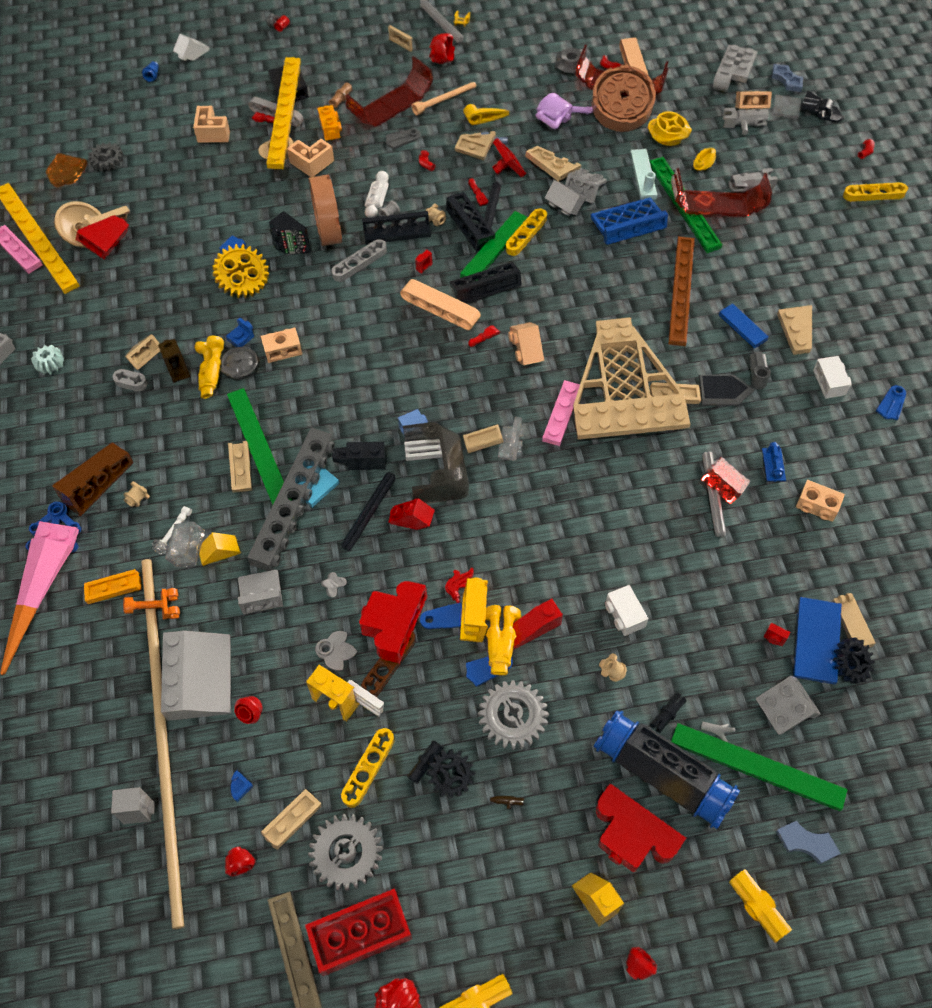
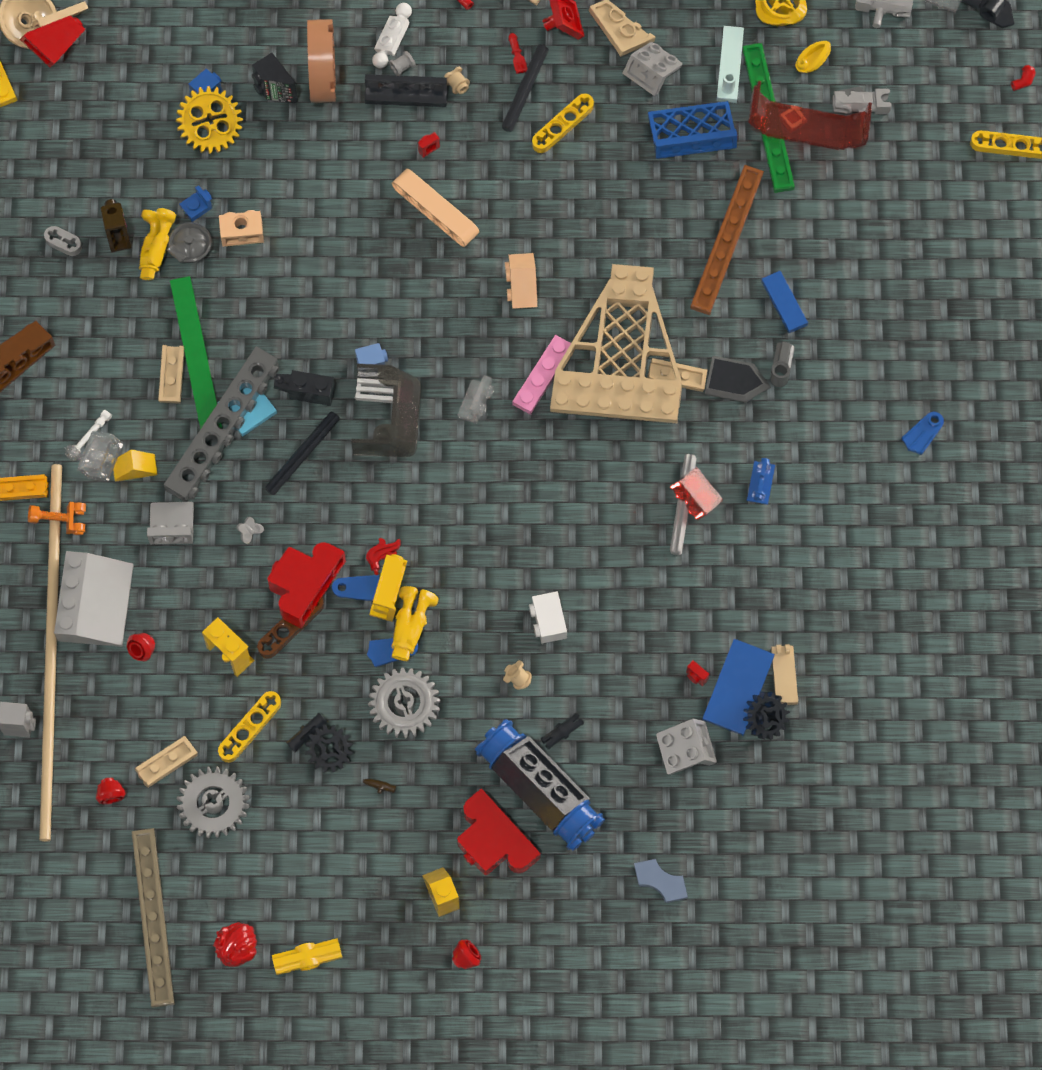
camera: 10 degrees right, 10 degrees up
tan brick [123,481,150,507] -> none
tan slope [125,334,160,370] -> none
blue tile [231,770,253,803] -> none
red brick [305,888,412,976] -> none
light grey plate [315,631,357,671] -> none
light grey beam [332,240,387,282] -> none
white tile [347,680,384,717] -> none
red slope [388,498,435,530] -> none
black fence [445,192,496,252] -> none
black fence [450,262,522,303] -> none
green tile [460,211,528,281] -> none
tan tile [463,424,504,453] -> none
red piece [468,325,500,347] -> none
red slope [512,599,563,650] -> none
light grey brick [545,180,586,216] -> none
green tile [671,723,848,811] -> none
light grey bar [701,721,736,742] -> none
yellow piece [729,869,792,943] -> none
tan wing [777,305,812,355] -> none
light nougat brick [796,480,845,522] -> none
white brick [813,356,851,399] -> none

